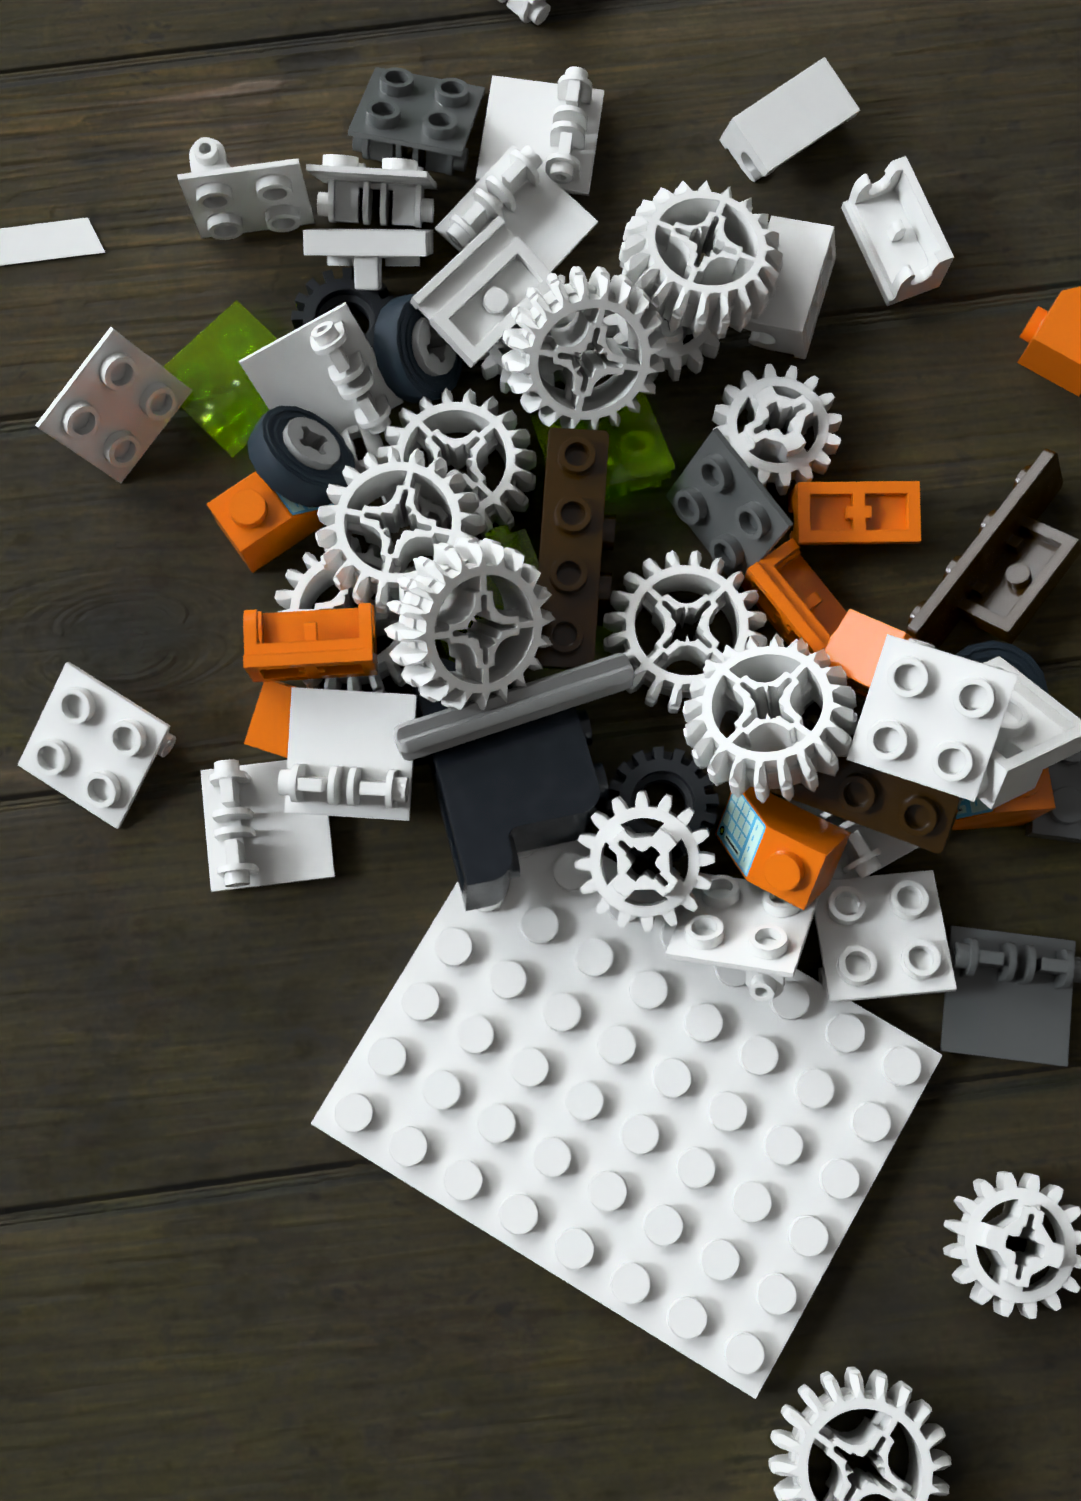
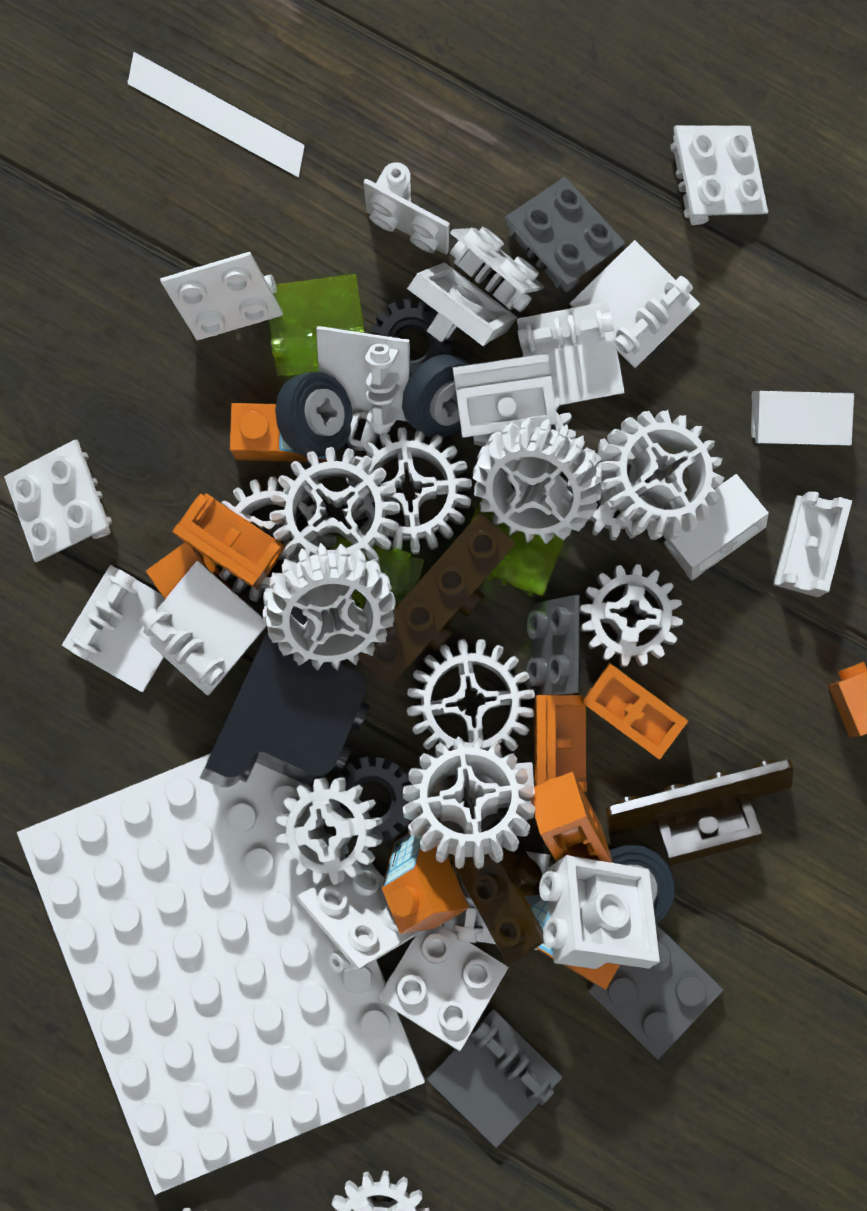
camera: 35 degrees right, 5 degrees up
light grey axle [394,653,635,761] -> none
white hinge [846,634,1018,802] -> none

